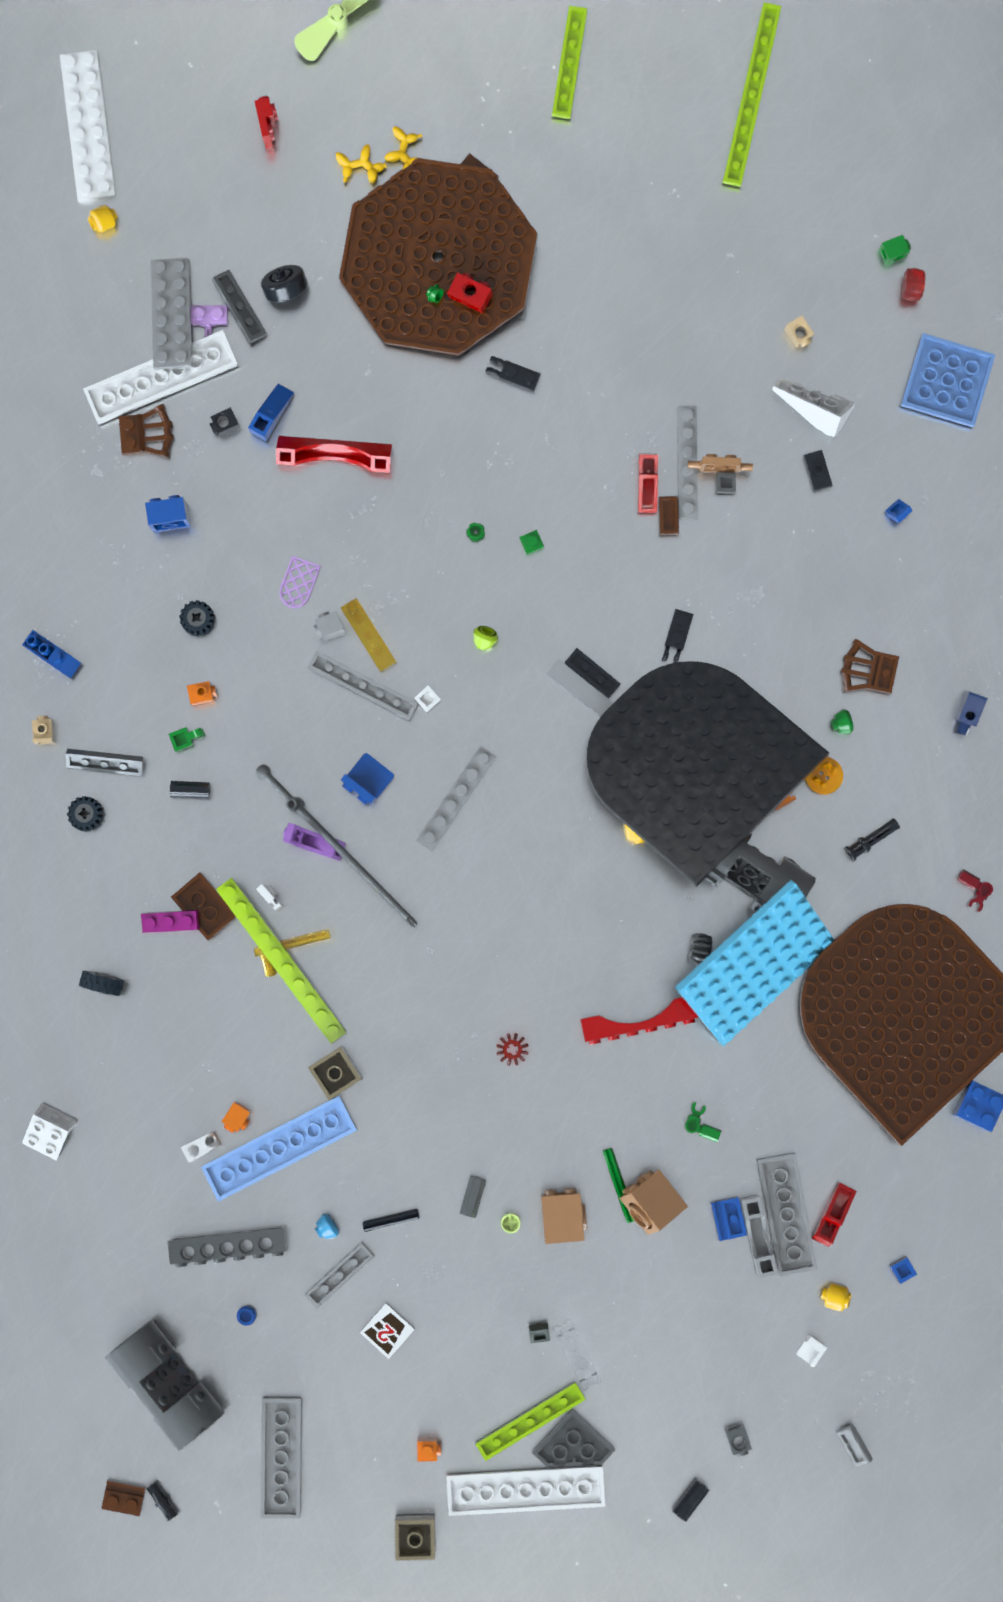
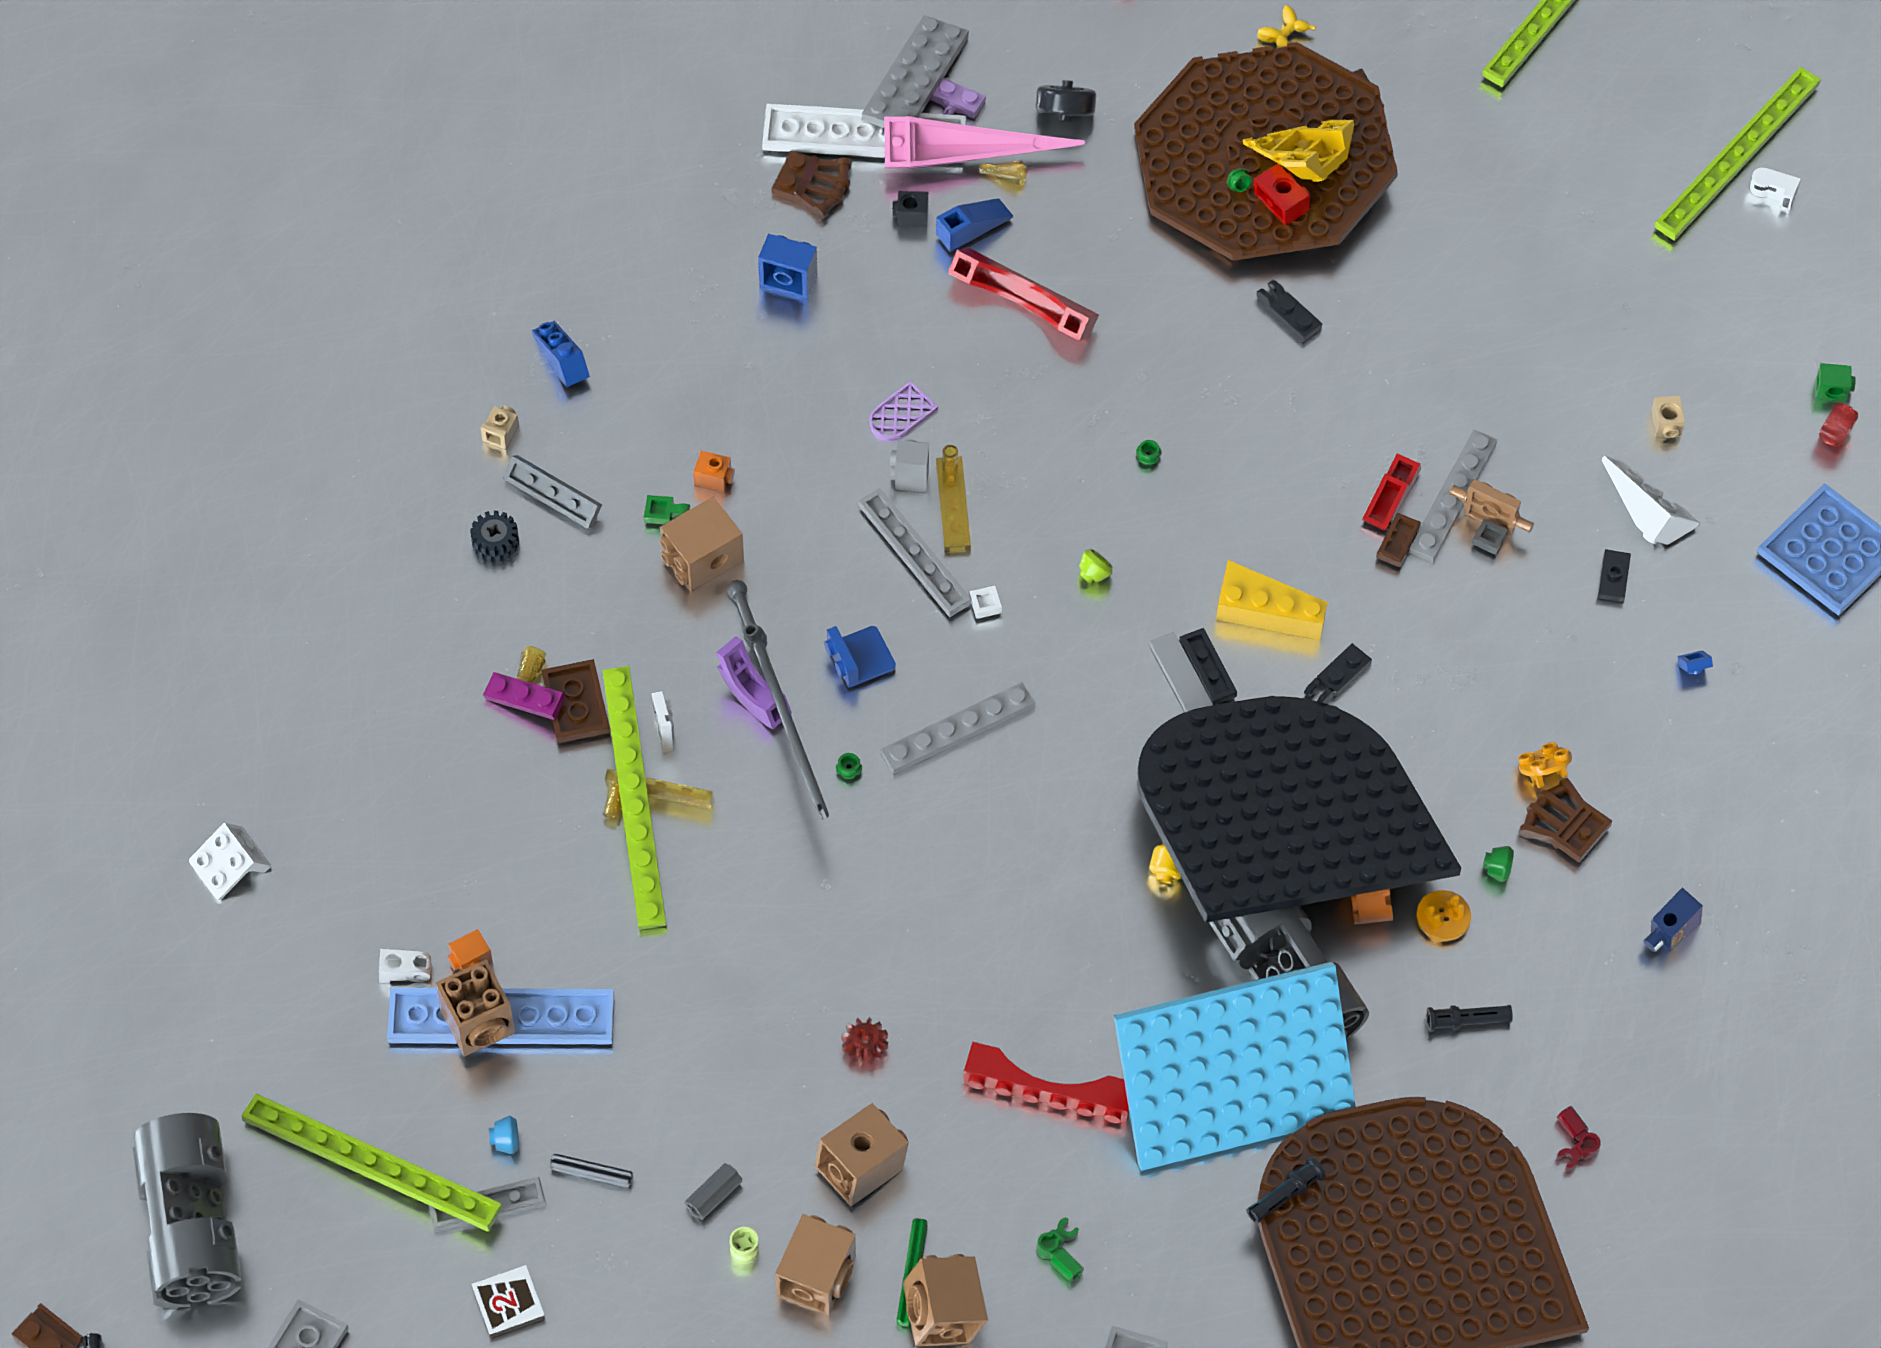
camera: 25 degrees right, 25 degrees down
black wheel [79,970,124,996] -> none
dark grey brick [168,1226,288,1267] -> none
black axle [170,781,210,799] -> none
black wheel [179,600,215,636] -> none
dark grey plate [212,270,267,344] -> none
blue plate [237,1306,256,1326] -> none
dark tan brick [308,1046,363,1100] -> none
yellow piece [335,144,387,184] -> none
green plate [519,530,544,555] -> none
none -> lime plate [241,1093,502,1232]
none -> medium nougat brick [435,959,515,1057]
none -> clear yellow cone [517,646,546,683]
none -> medium nougat brick [659,496,744,592]
none -> medium nougat brick [815,1103,909,1206]
none -> green plate [836,753,862,779]
none -> bright pink plate [884,116,1086,169]
none -> clear yellow cone [979,160,1027,185]
none -> yellow wedge [1216,560,1328,640]
none -> yellow wedge [1243,120,1354,182]
none -> black pin [1246,1157,1326,1224]
none -> light orange plate [1518,742,1572,788]
none -> white leg [1749,168,1801,211]

